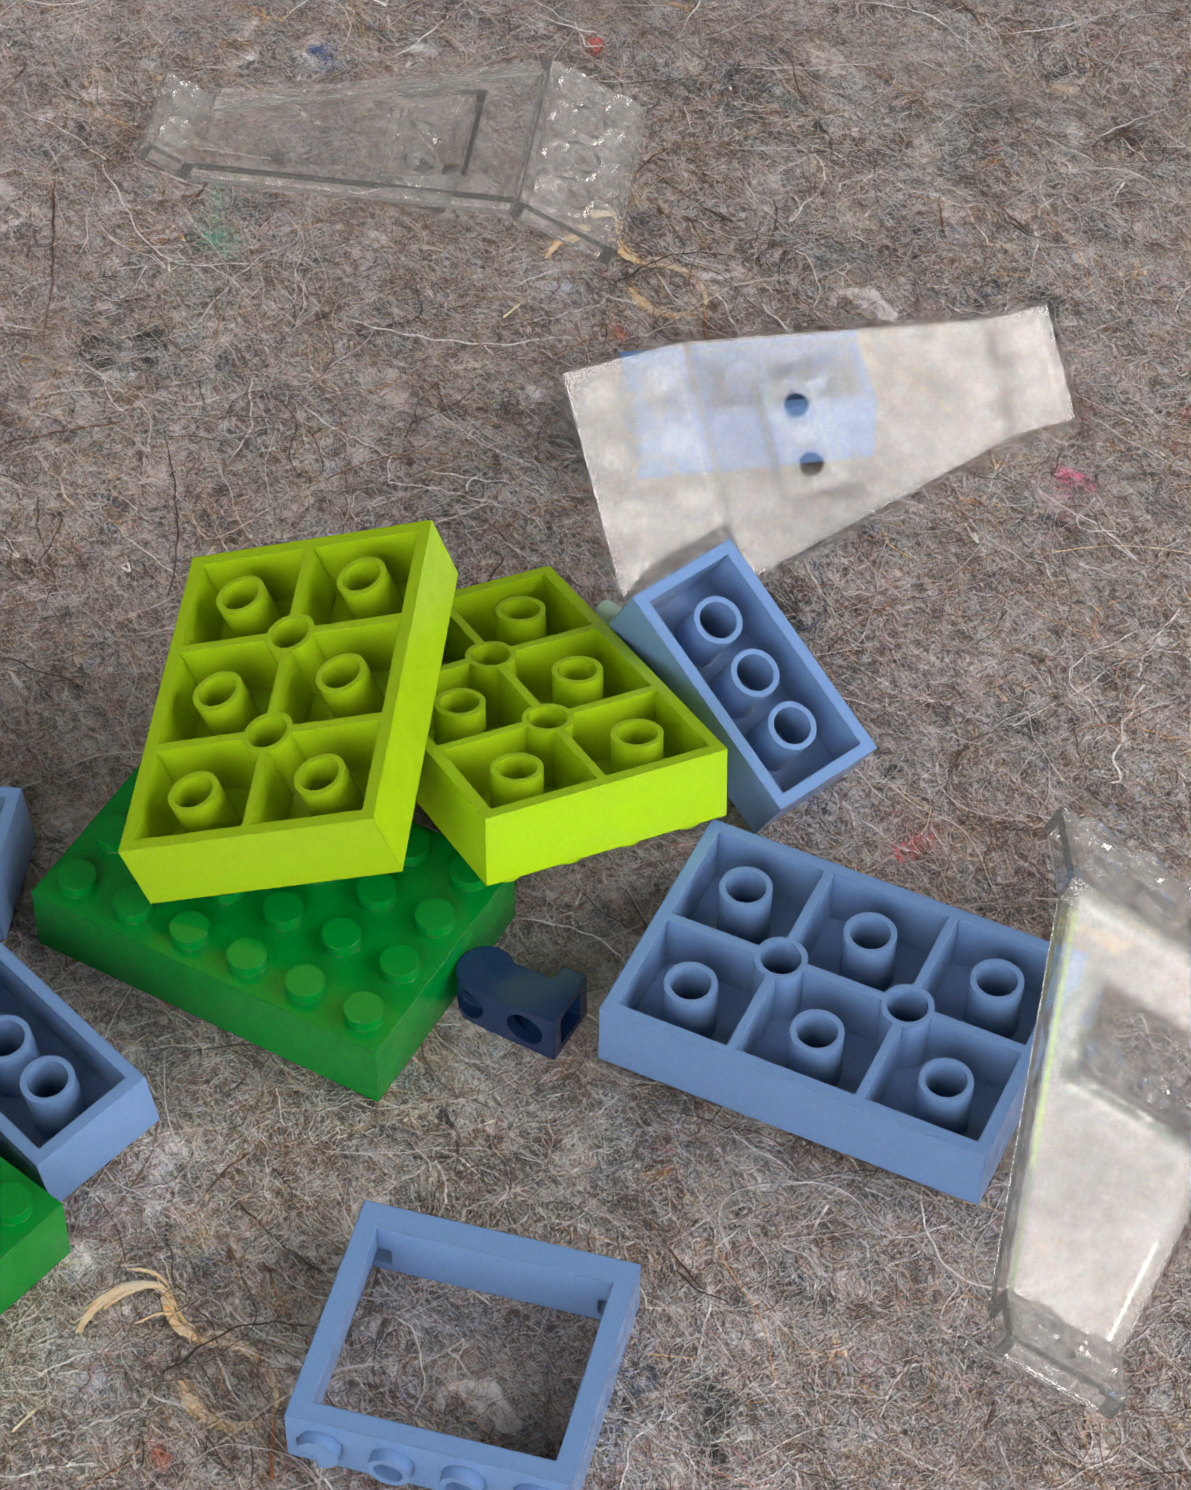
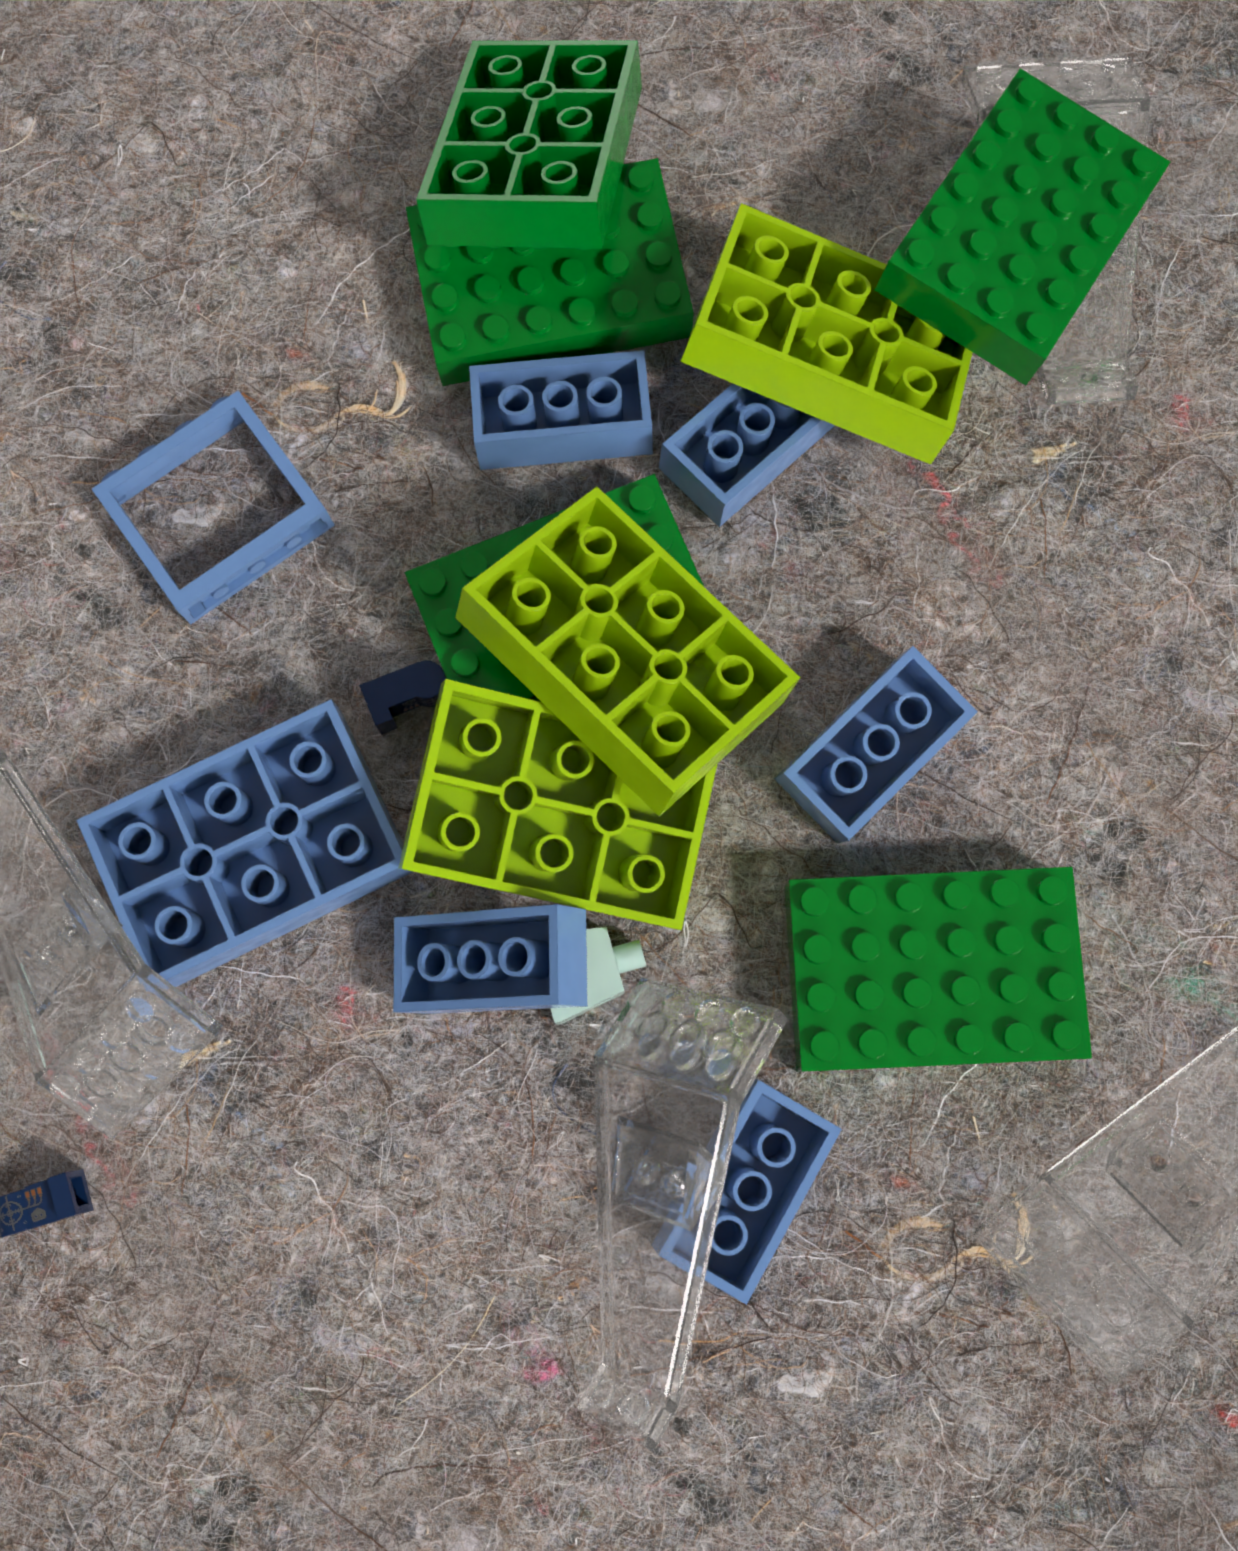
camera: 135 degrees right, 30 degrees up
none -> medium blue brick [774,646,978,844]
none -> green brick [784,867,1092,1072]

